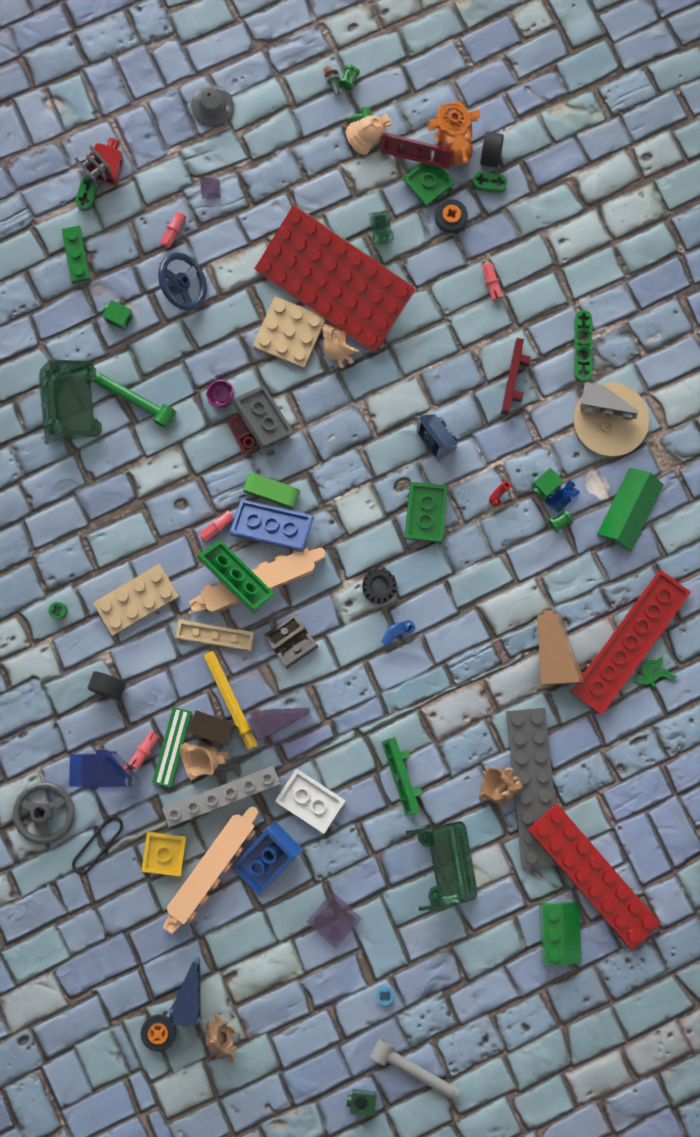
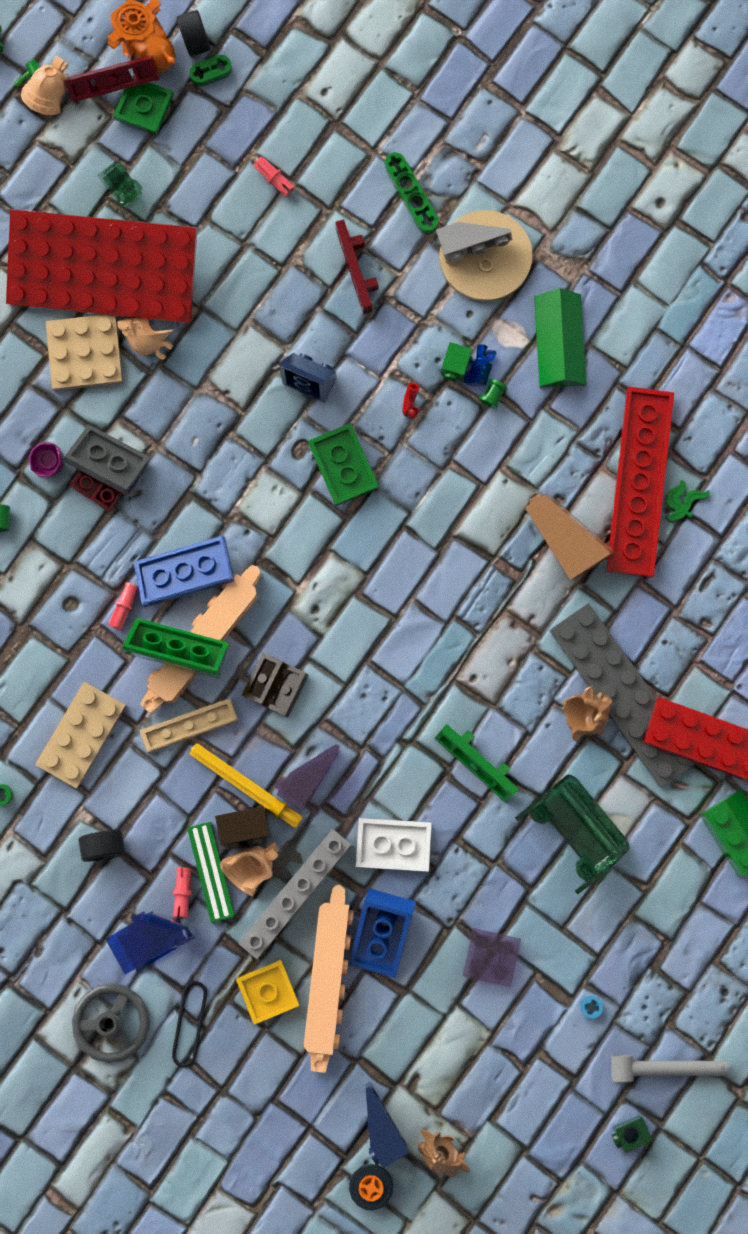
camera: 25 degrees left, 0 degrees up
bright green beam [242,473,301,509] -> none
black tyre [362,568,397,604] -> none
blue arm [381,620,415,646] -> none
black wheel [435,199,468,233] -> none

